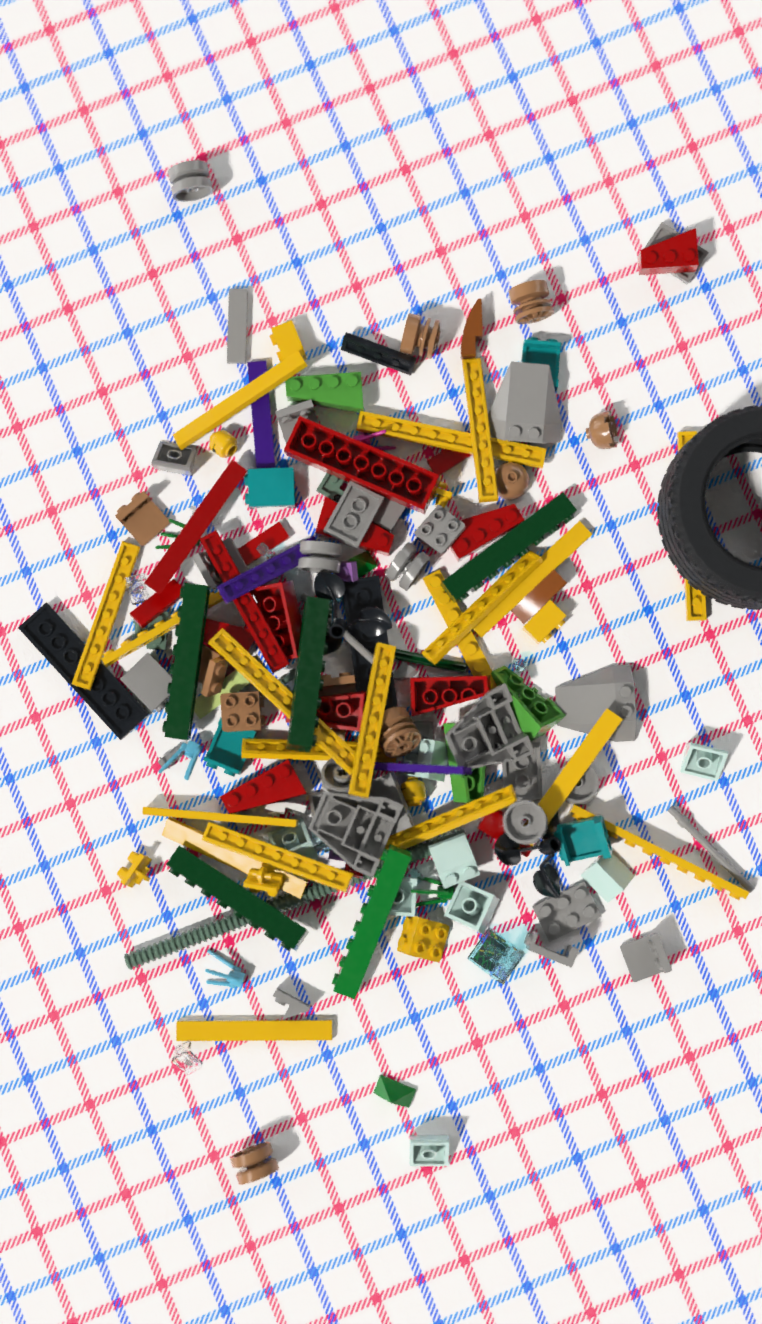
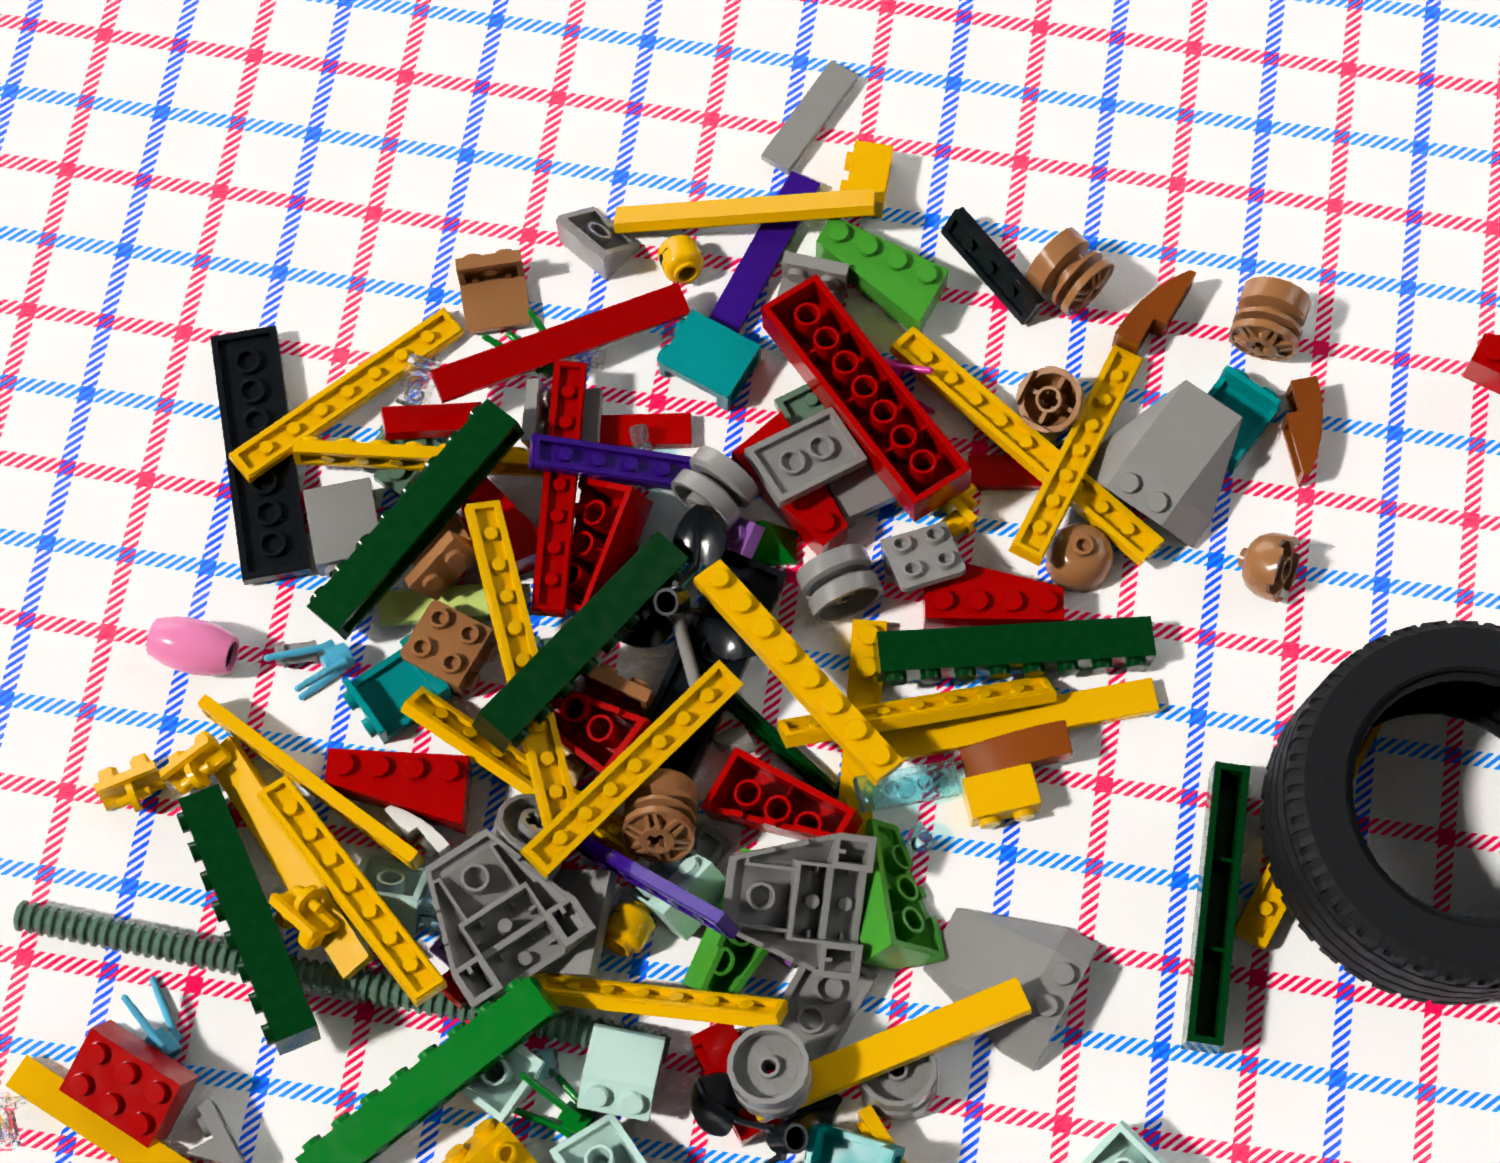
camera: 30 degrees right, 15 degrees down
none -> red brick [59,1019,200,1148]
none -> bright pink piece [146,616,239,676]
none -> yellow hips [159,731,232,795]
none -> yellow plate [693,559,904,786]
none -> clear light blue plate [853,759,963,814]
none -> medium nougat cylinder [1016,366,1085,434]
none -> dark green brick [1181,761,1251,1054]
none -> dark orange slope [1281,376,1323,487]

